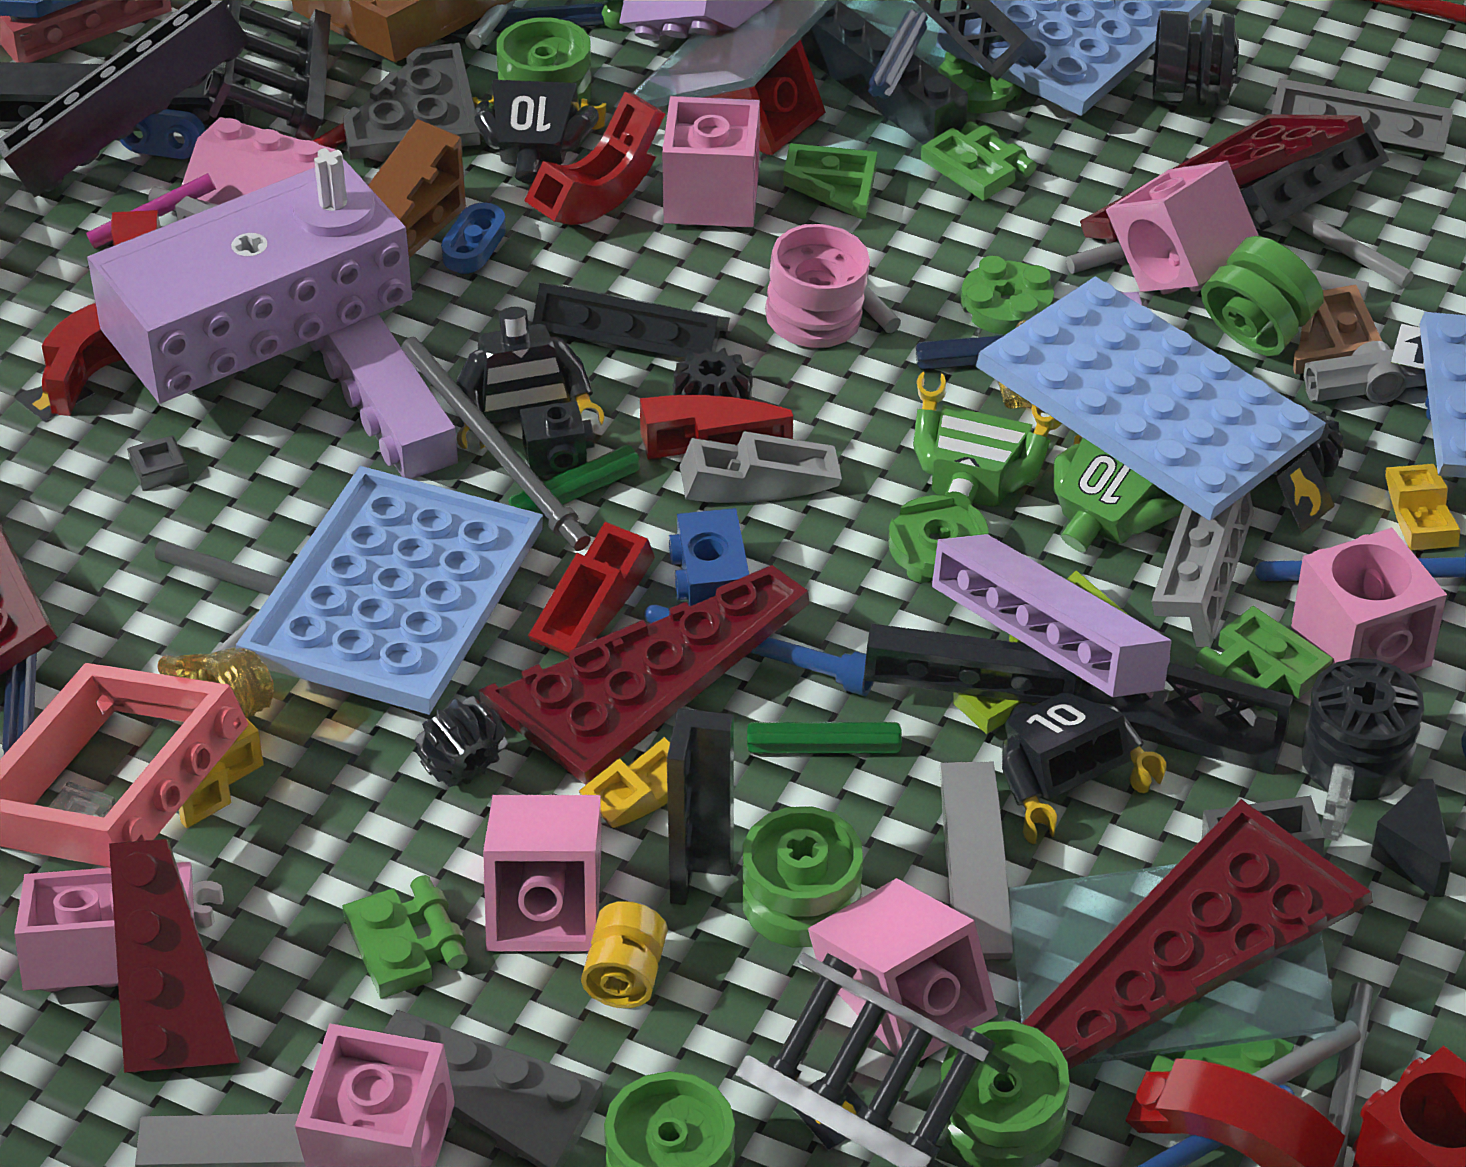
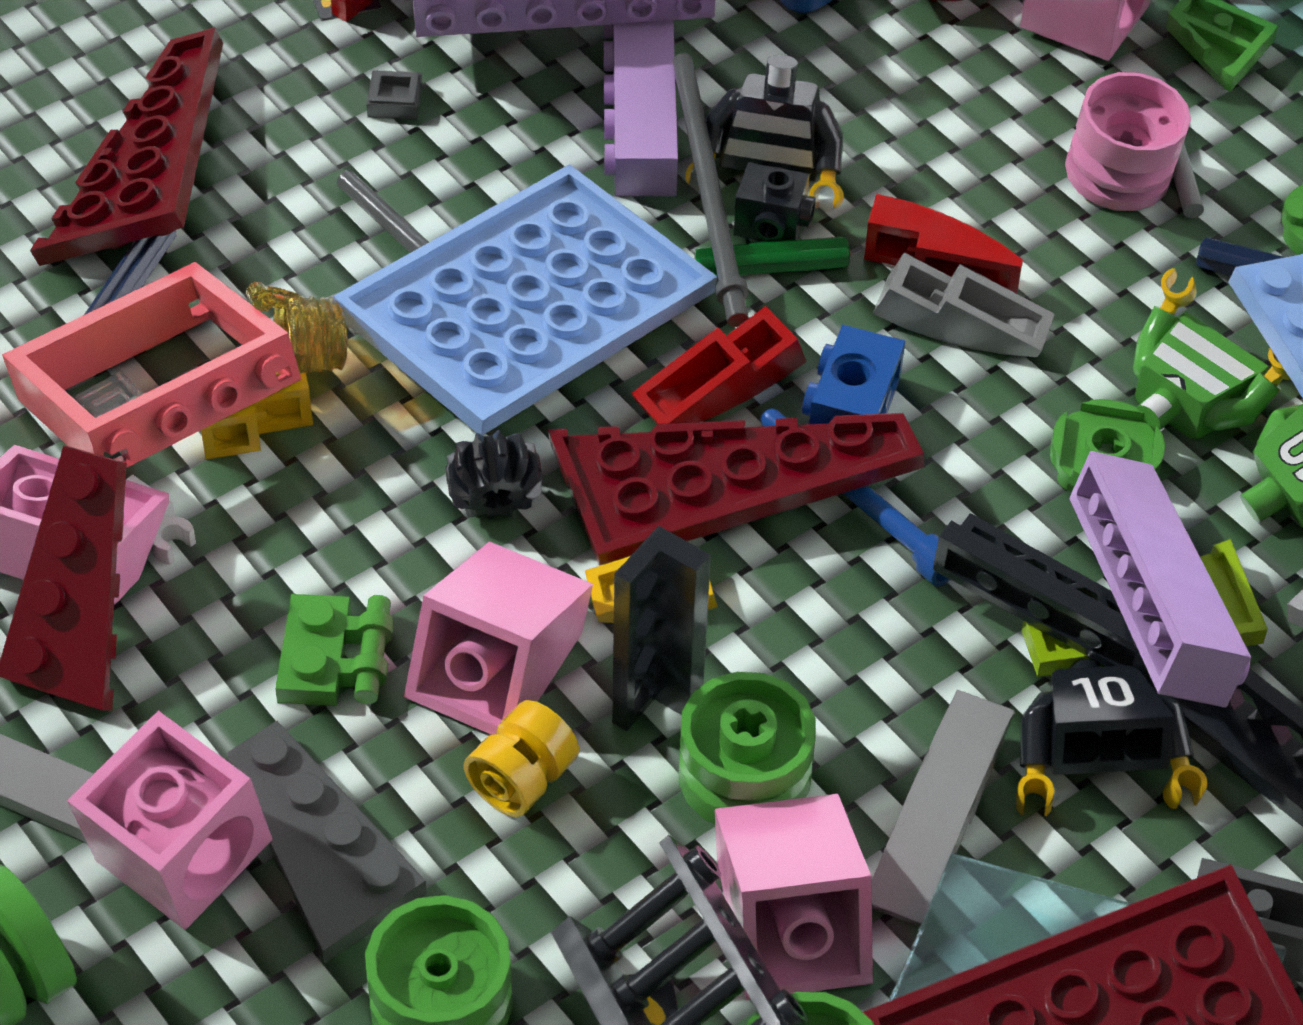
camera: 25 degrees right, 5 degrees up
black fence [532,282,730,358] -> none
black gear [672,347,753,400] -> none
green axle [747,722,902,754] -> none

